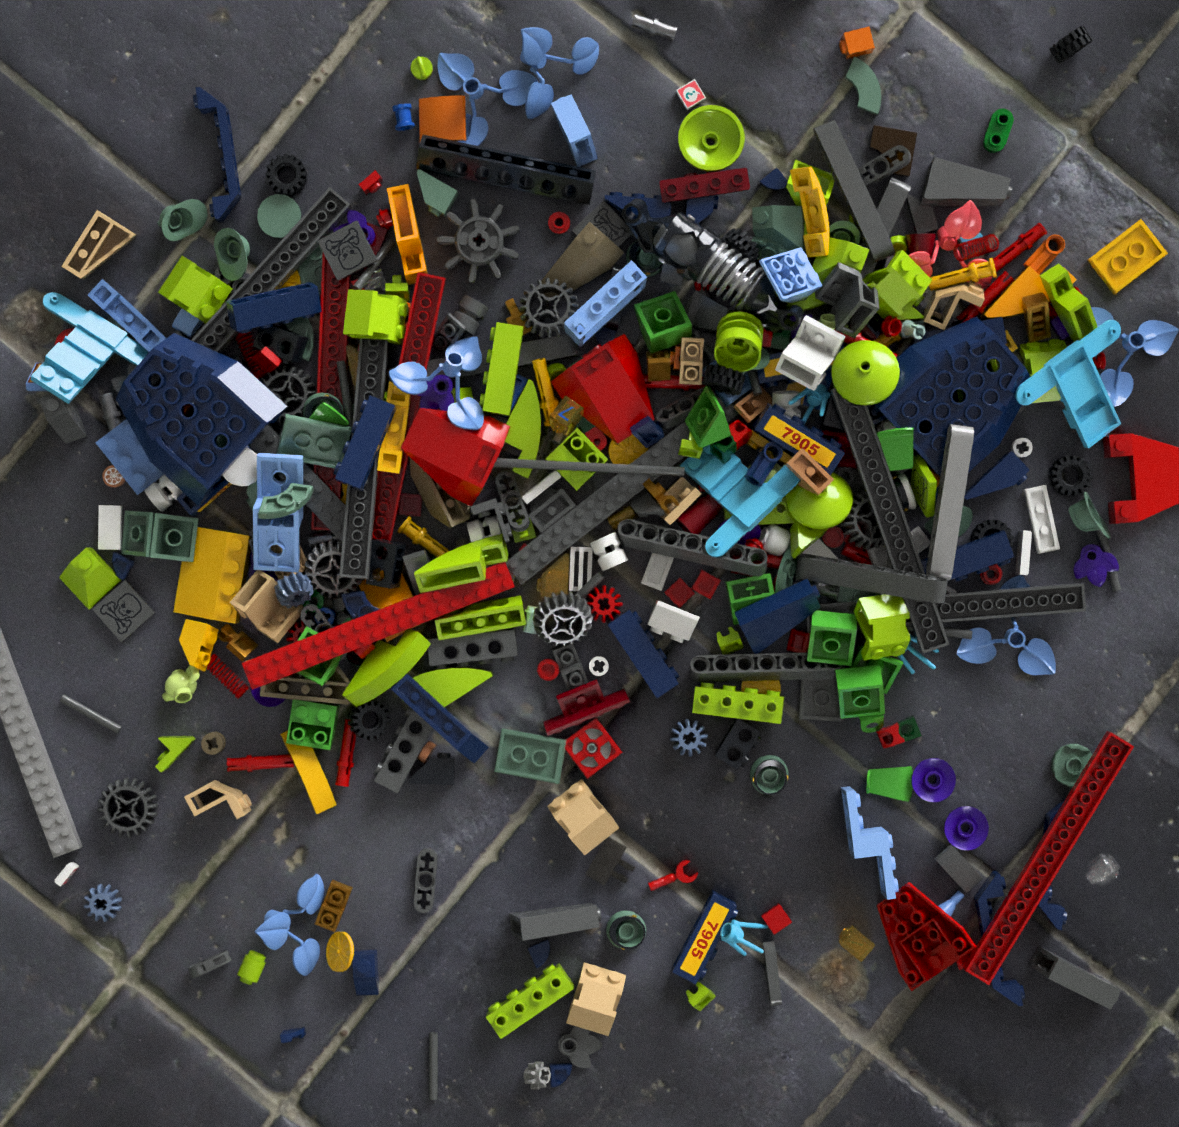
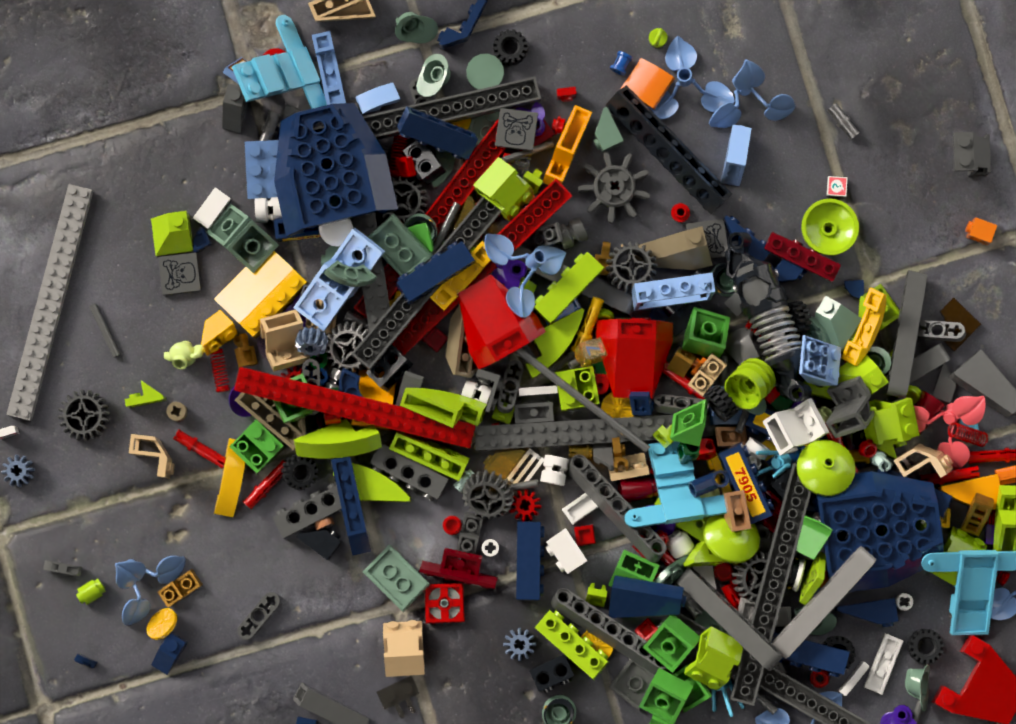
camera: 40 degrees right, 5 degrees down
nougat tile [103,465,125,487] -> none
lime piece [158,256,233,324] -> none
yellow pin [397,516,449,557] -> none
red tile [691,570,721,600] -> none
sand green tile [845,57,881,115] -> none
yellow pin [929,257,997,291] -> none

